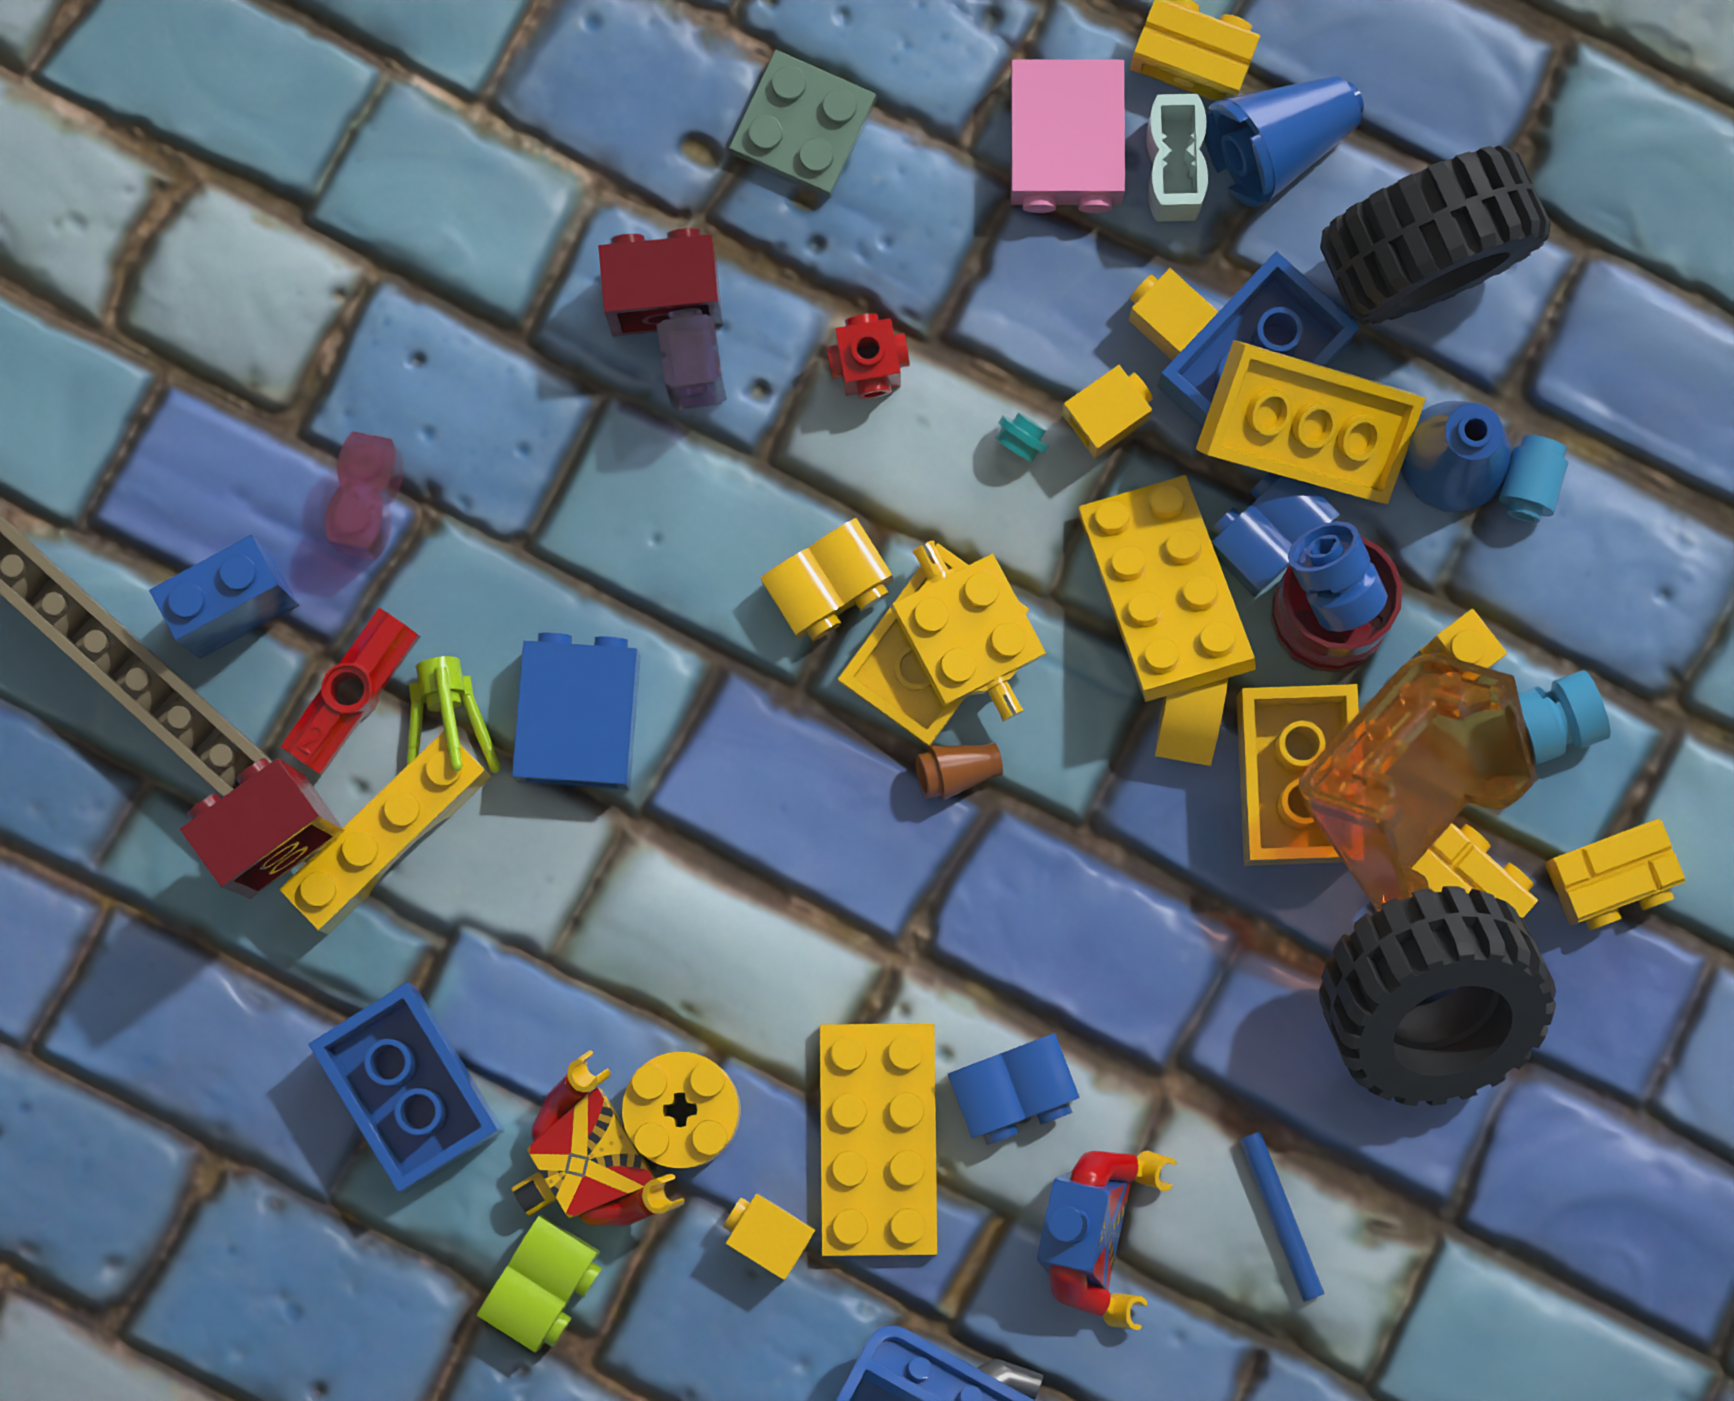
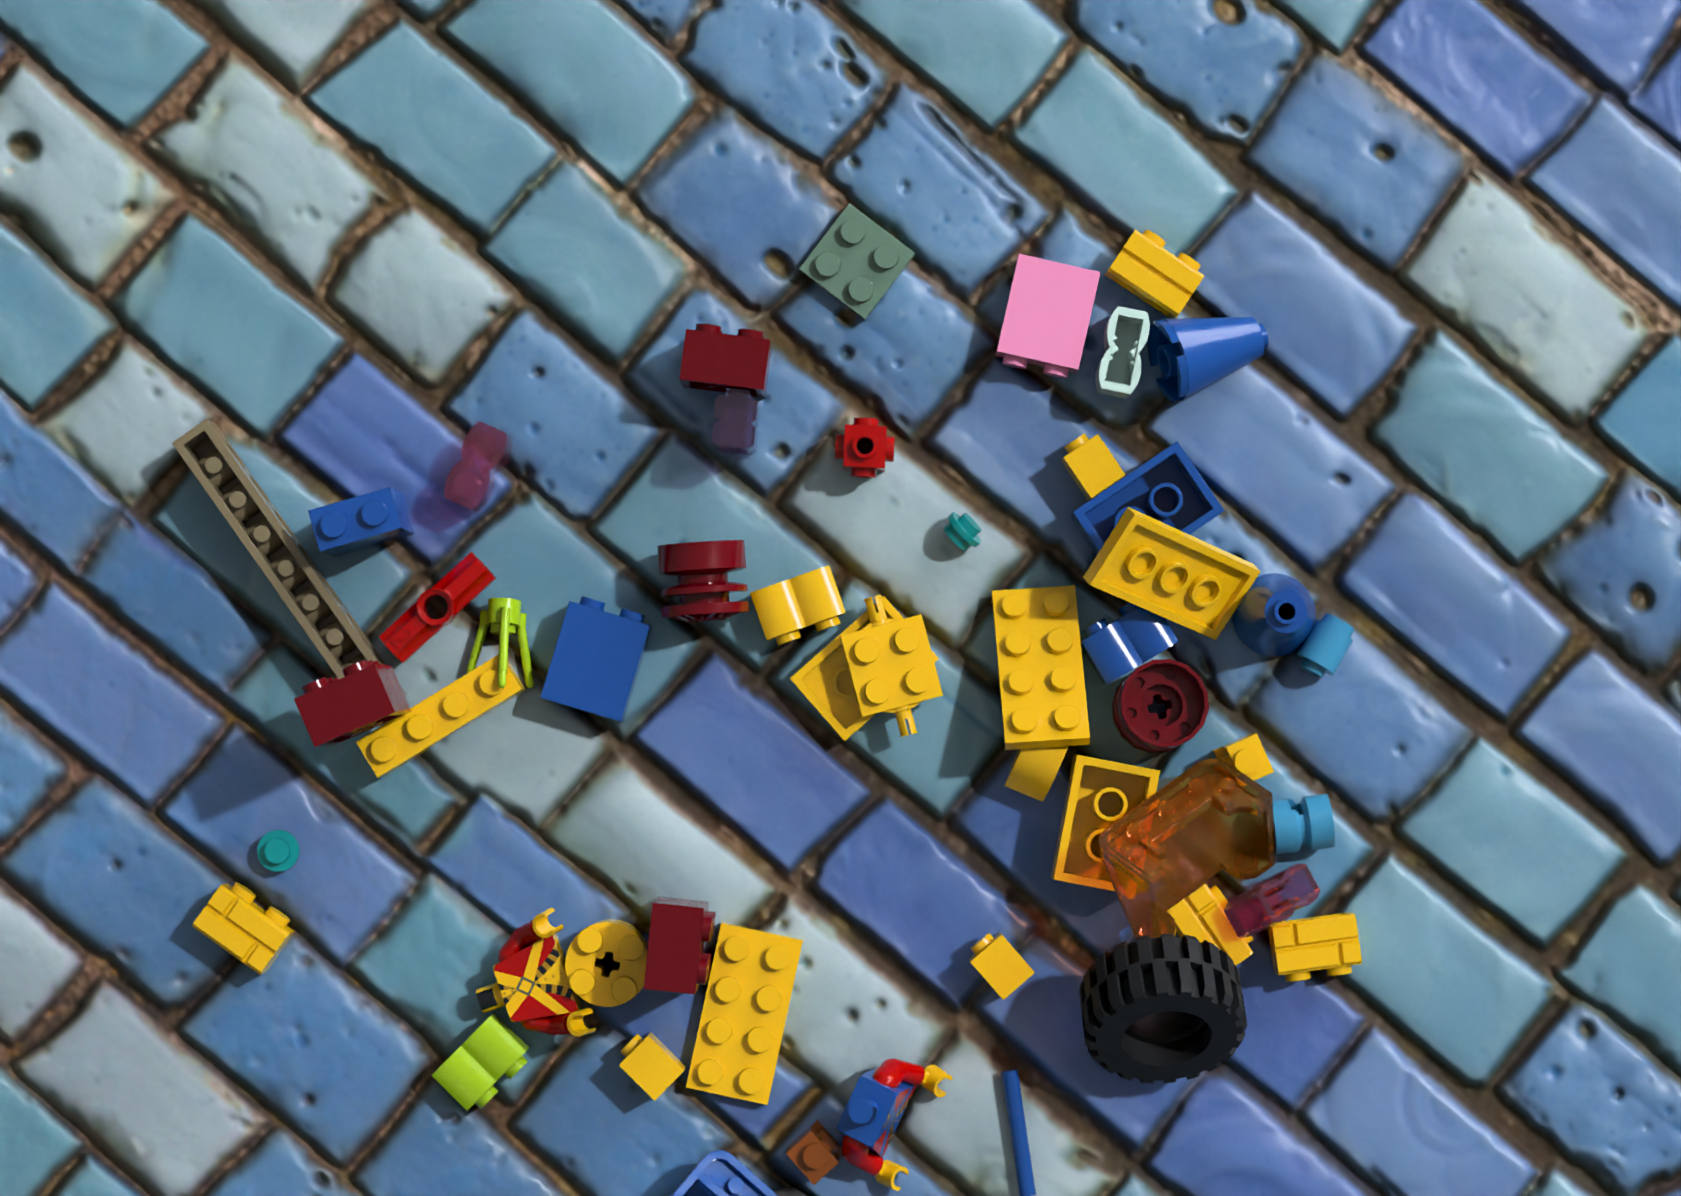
camera: 10 degrees right, 5 degrees up
blue brick [308,982,504,1193] -> none
dark orange cone [915,742,1003,801] -> none
blue brick [947,1033,1080,1145] -> none
yellow brick [1062,365,1153,459] -> none
blue wheel [1288,521,1388,632] -> none
black tyre [1320,145,1551,324] -> none
none -> yellow brick [192,882,295,975]
none -> teal plate [257,830,300,872]
none -> dark red brick [644,897,716,994]
none -> dark red wheel [657,540,749,622]
none -> dark orange brick [786,1120,842,1185]
none -> yellow brick [969,932,1035,1000]
none -> clear pink brick [1224,863,1320,938]

